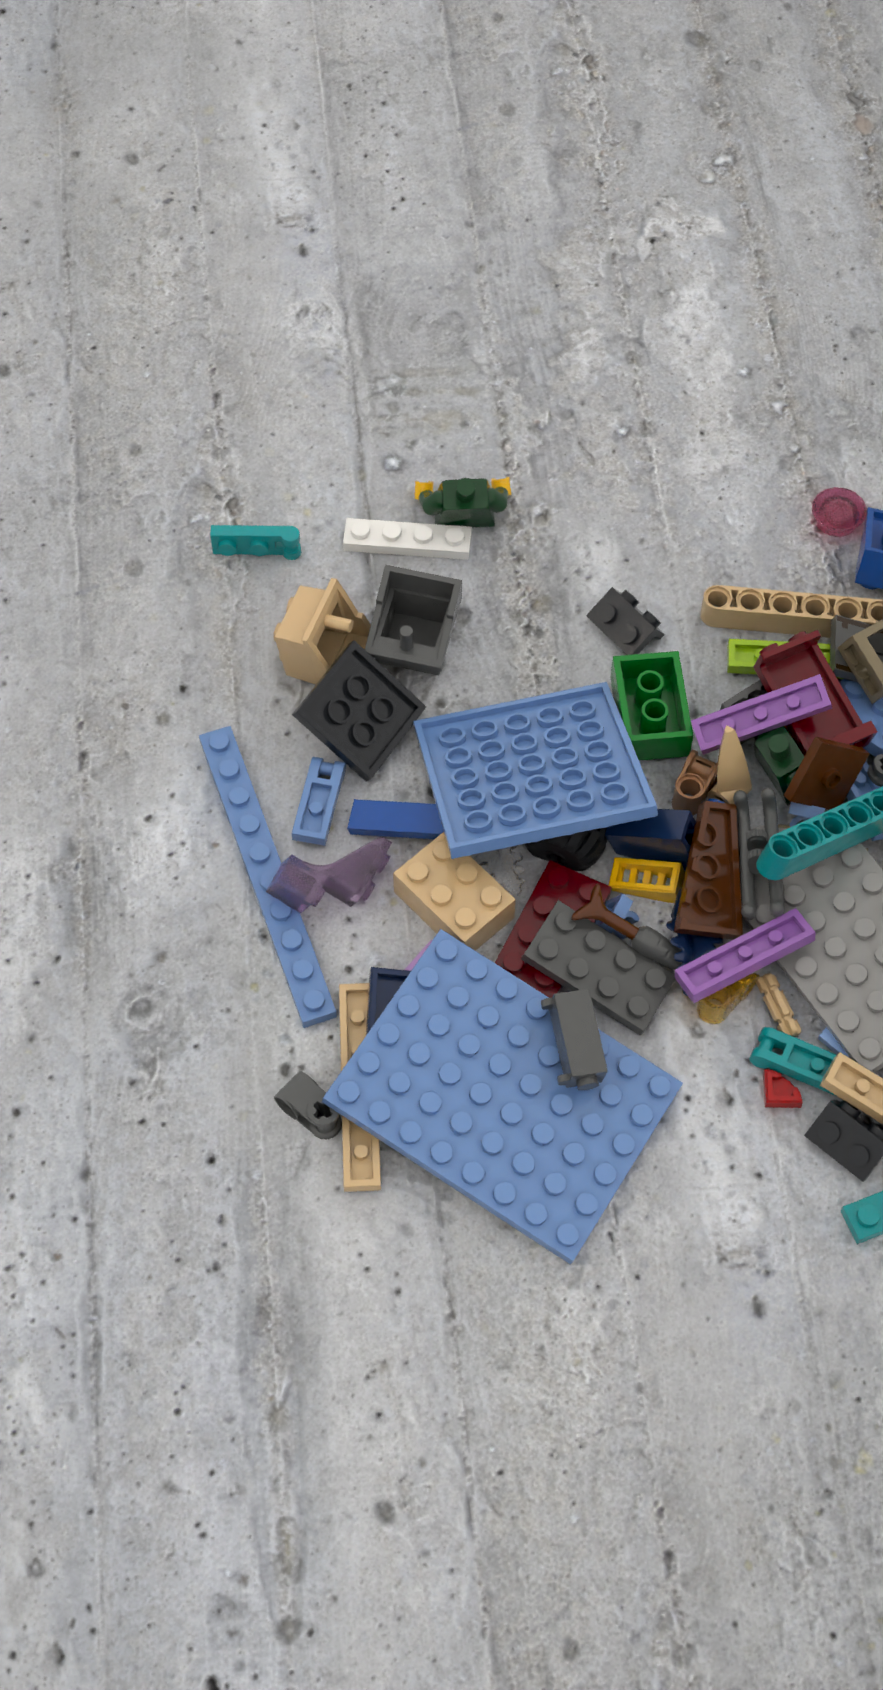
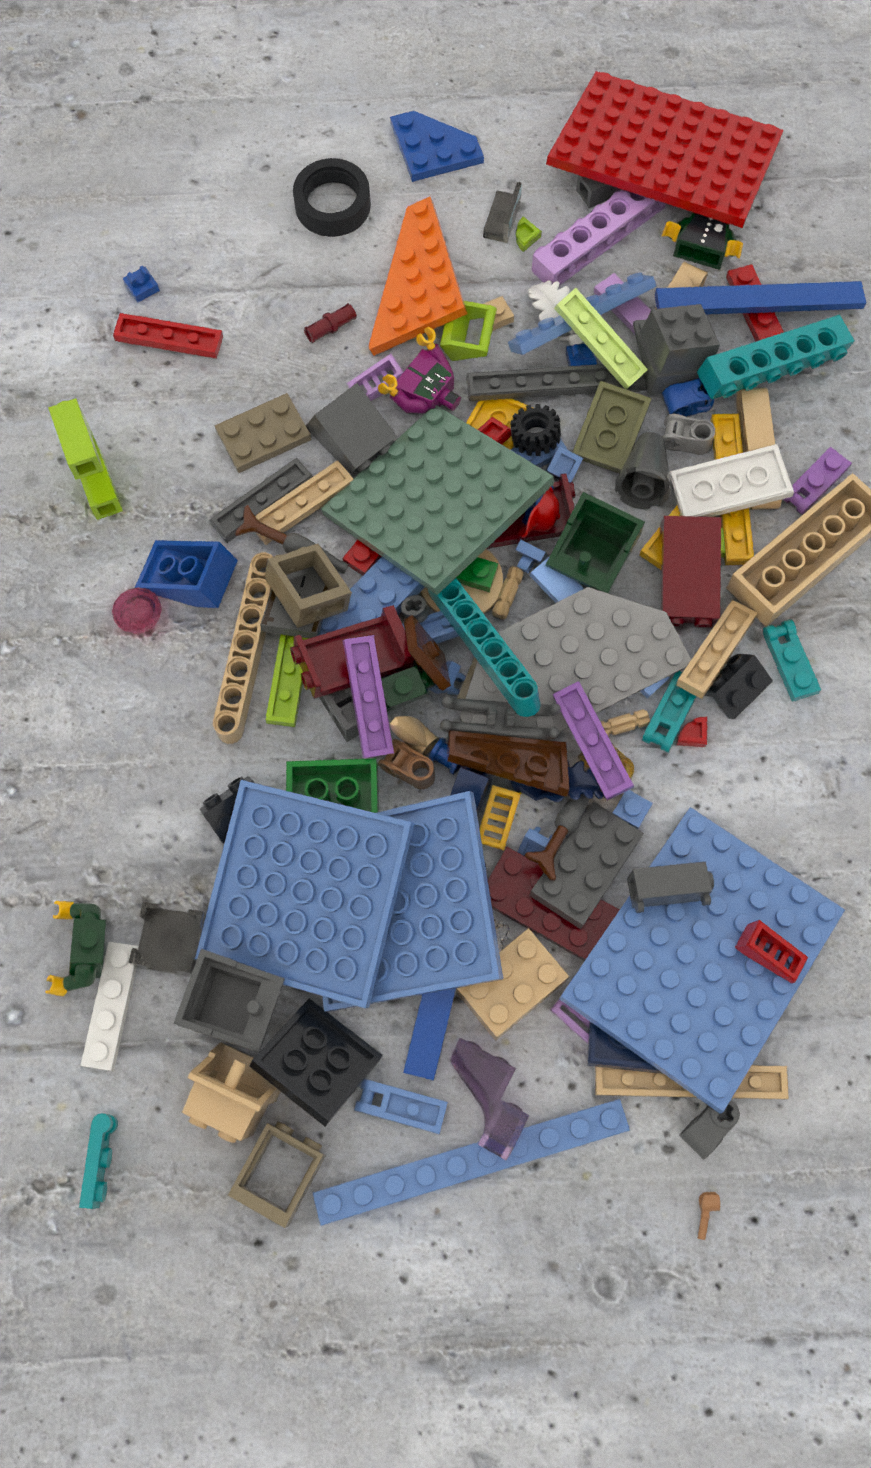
camera: 85 degrees left, 10 degrees up
none -> clear smoke panel [128,902,206,977]
none -> medium blue plate [195,780,415,1009]
none -> dark tan window [228,1121,326,1228]
none -> medium blue plate [613,790,653,829]
none -> medium nougat hand [697,1192,720,1240]
none -> red slope [735,920,808,983]

